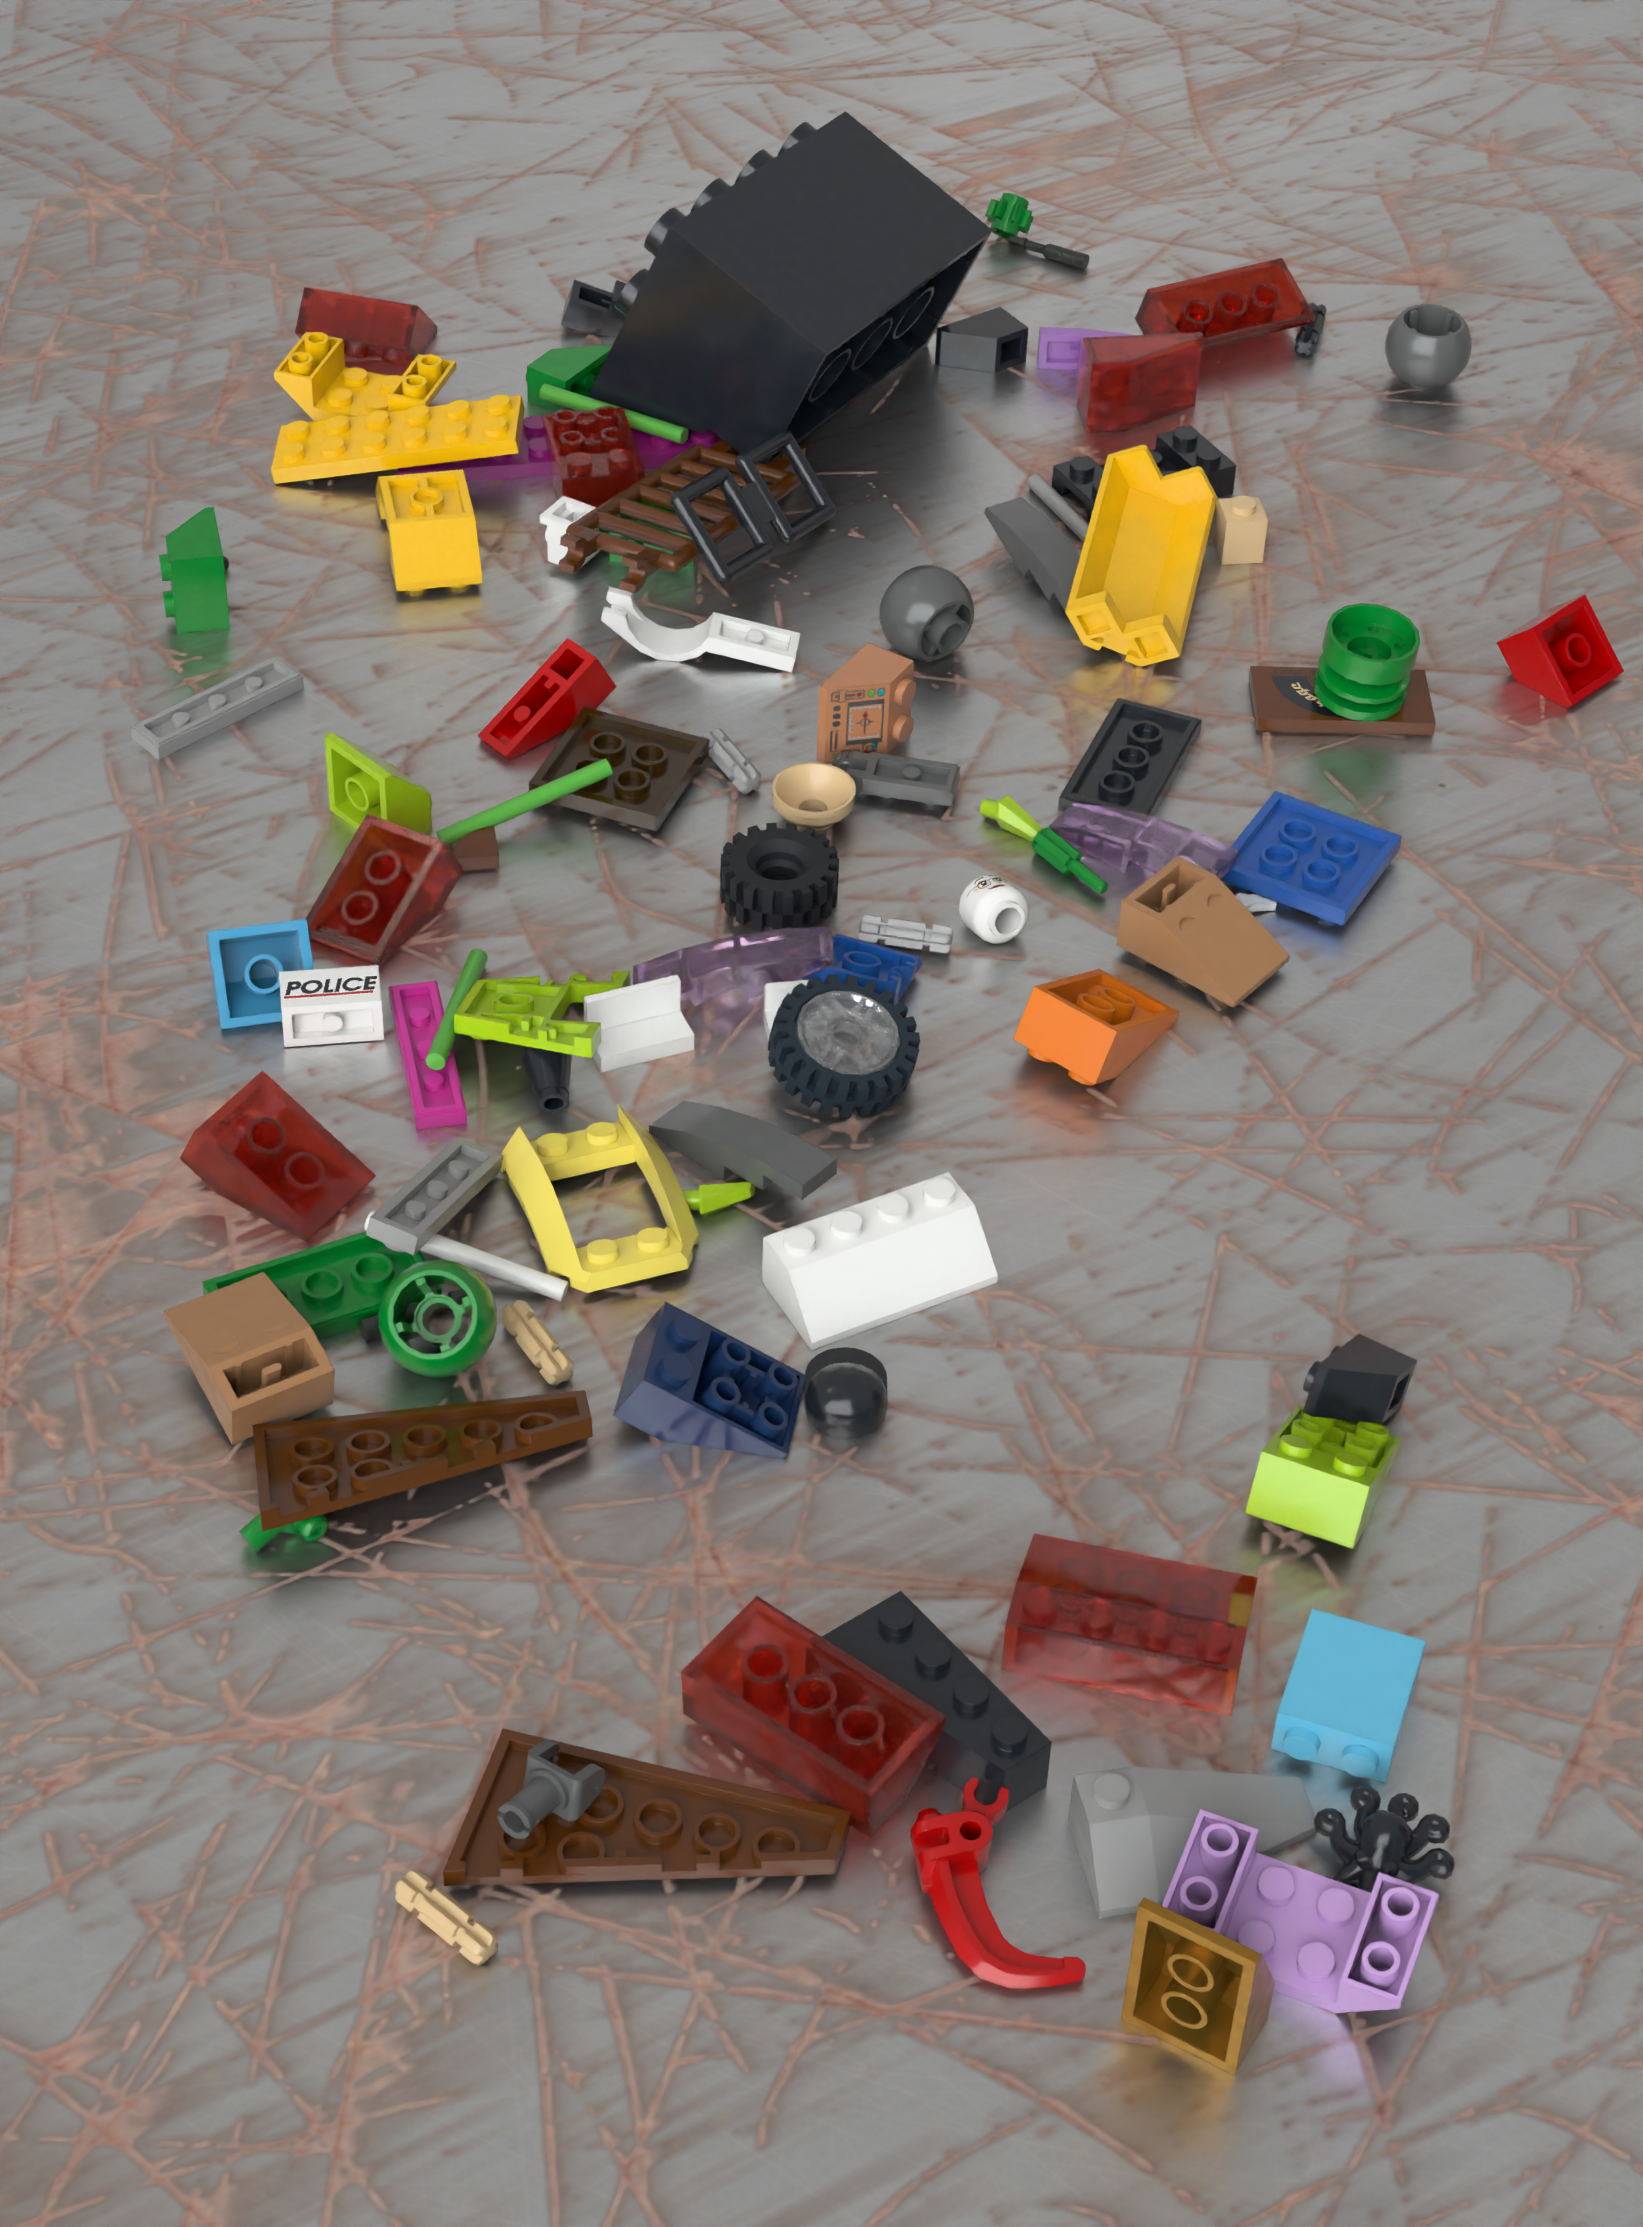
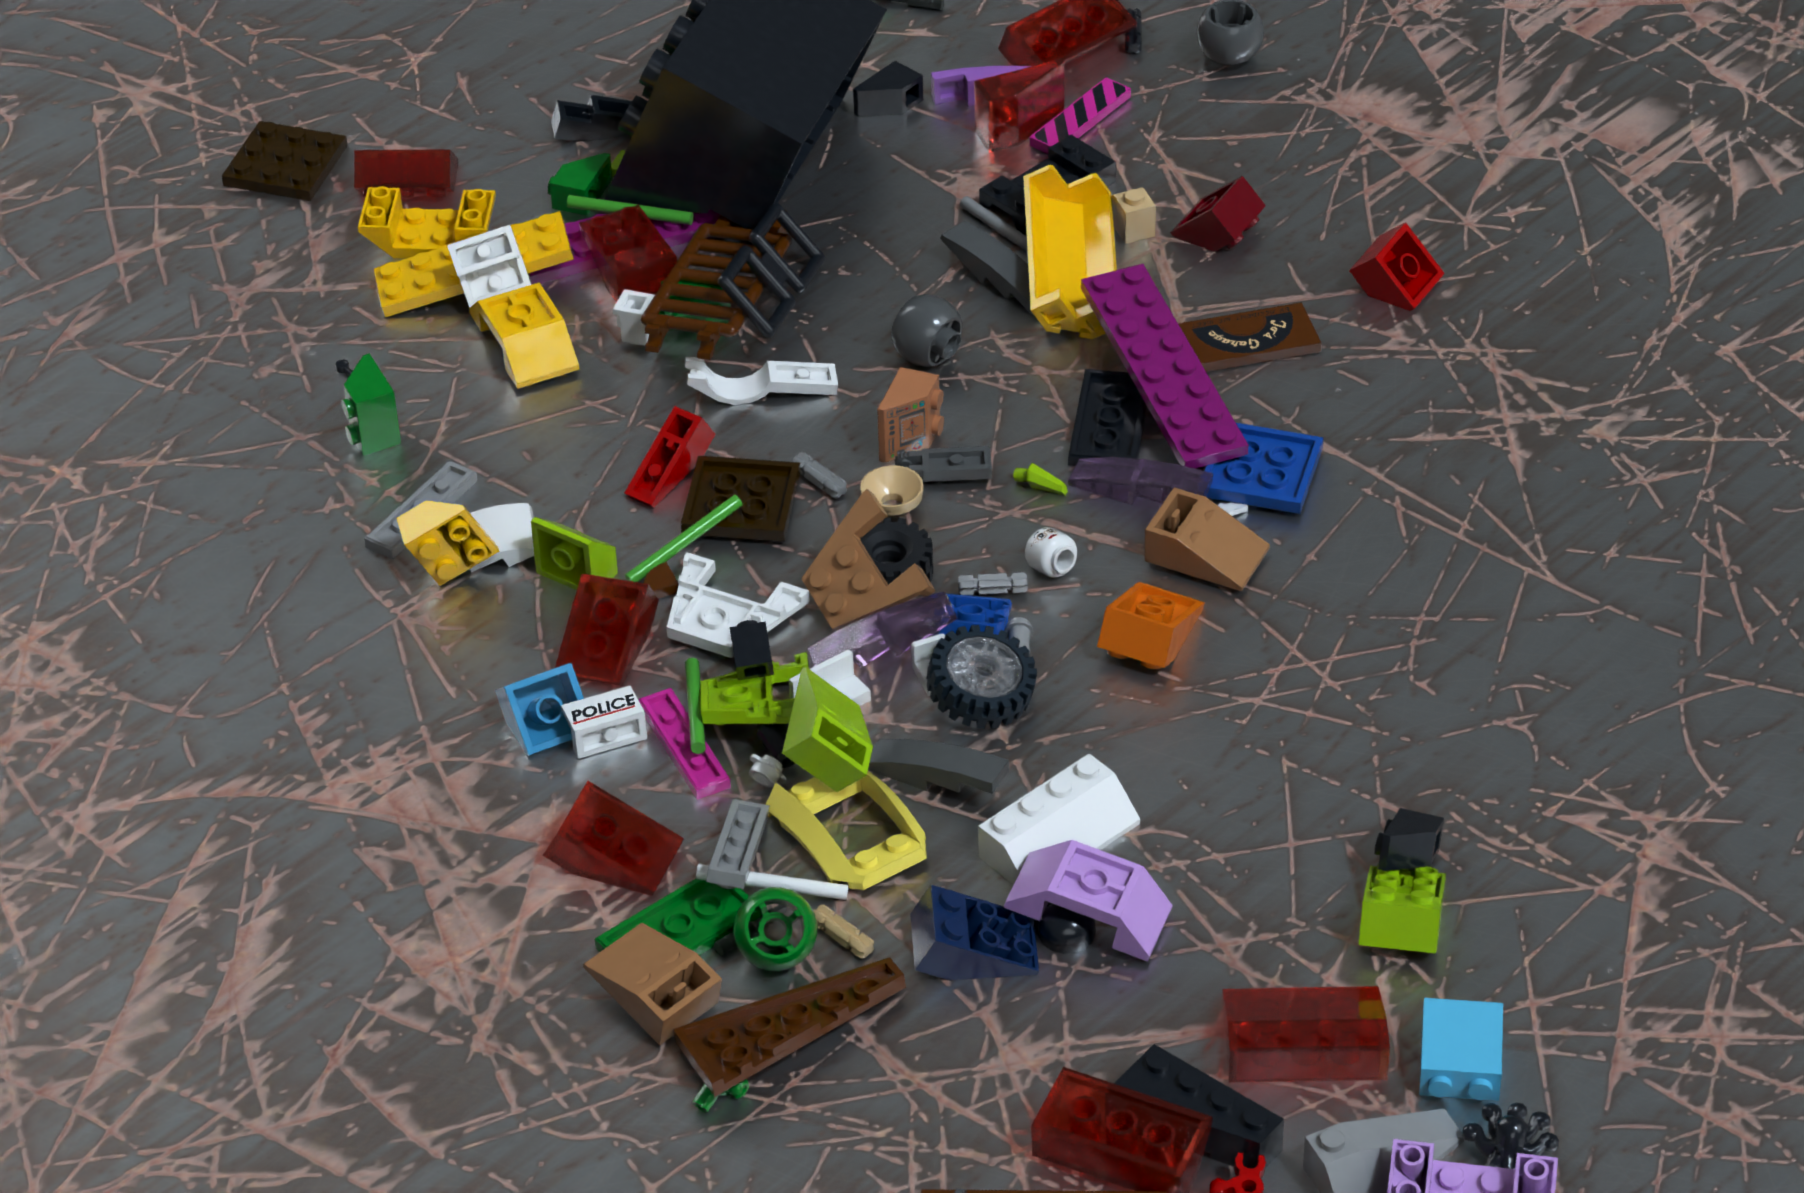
camera: 10 degrees left, 0 degrees up
lime bar [682,1182,755,1216] -> none
green axle [1032,827,1108,895] -> none
green wheel [1313,603,1420,722] -> none
none -> dark brown plate [222,121,347,201]
none -> yellow slope [396,500,500,586]
none -> white slope [447,225,532,308]
none -> white slope [469,503,534,572]
none -> white wing [667,552,810,658]
none -> black slope [729,620,774,681]
none -> white plate [749,754,787,788]
none -> lime slope [782,667,873,792]
none -> medium nougat wing [801,489,936,633]
none -> lavender slope [1004,840,1173,962]
none -> light grey pin [1005,617,1033,657]
none -> dark pink tile [1030,77,1131,154]
none -> magenta plate [1081,264,1249,471]
none -> dark red slope [1170,176,1266,252]

